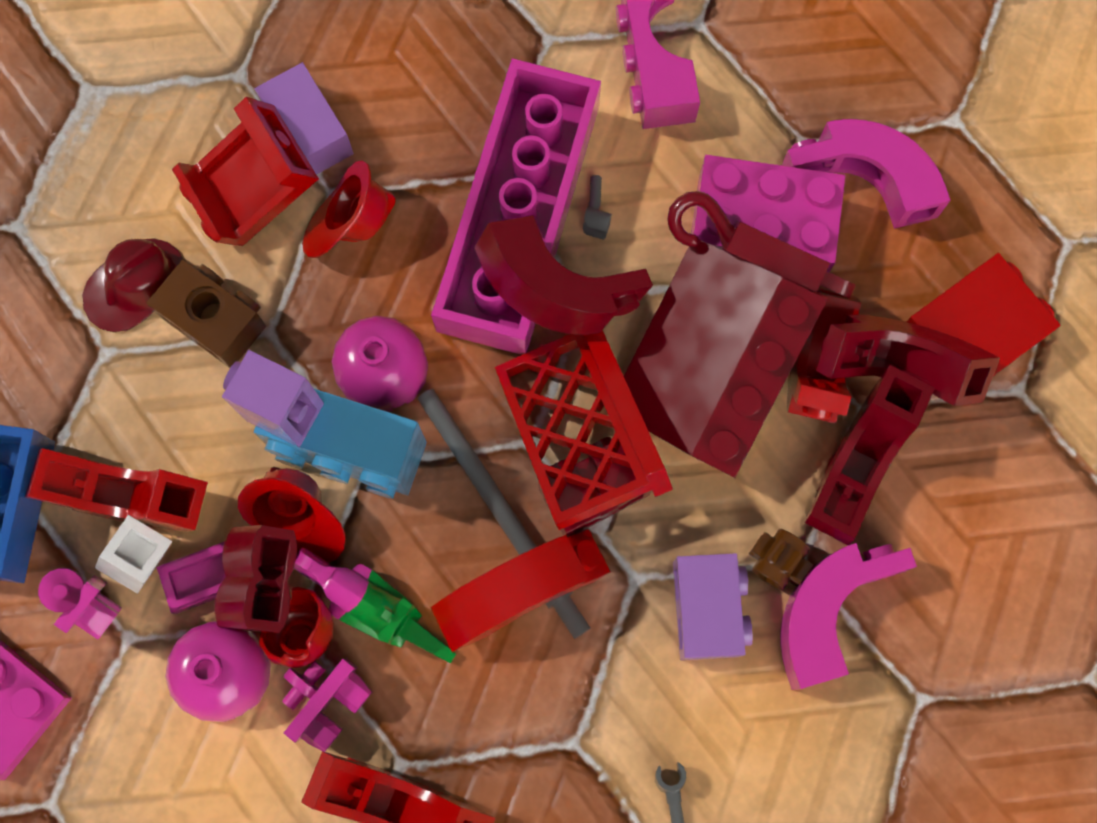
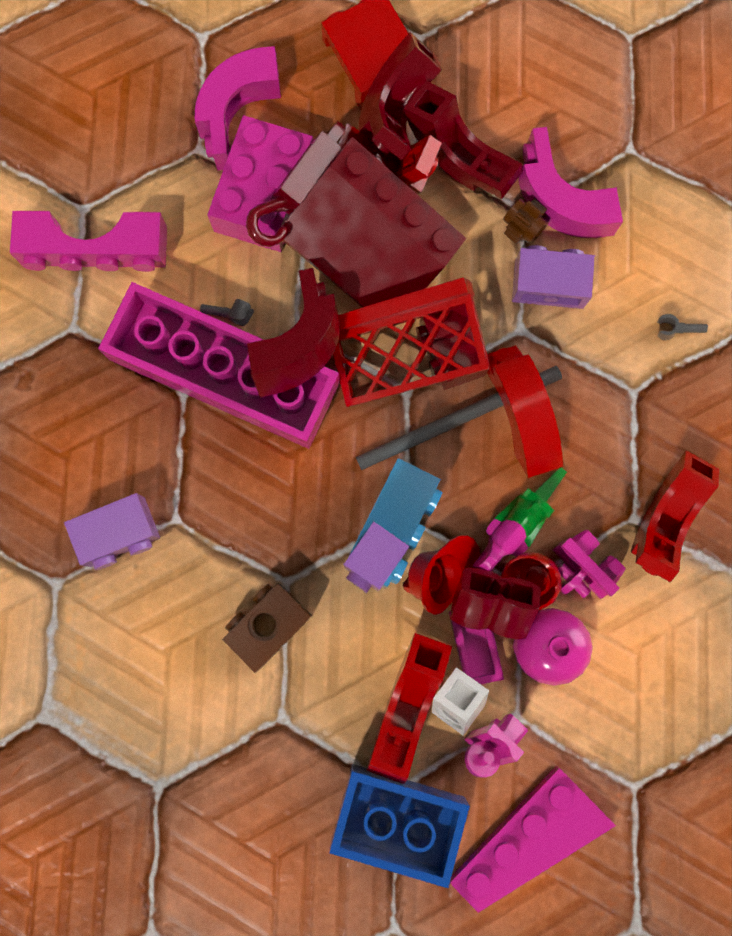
camera: 85 degrees left, 5 degrees up
dark red piece [82,238,183,332] -> none
red panel [172,97,319,246] -> none
red piece [302,160,396,258] -> none
dark pink cylinder [332,316,428,412] -> none

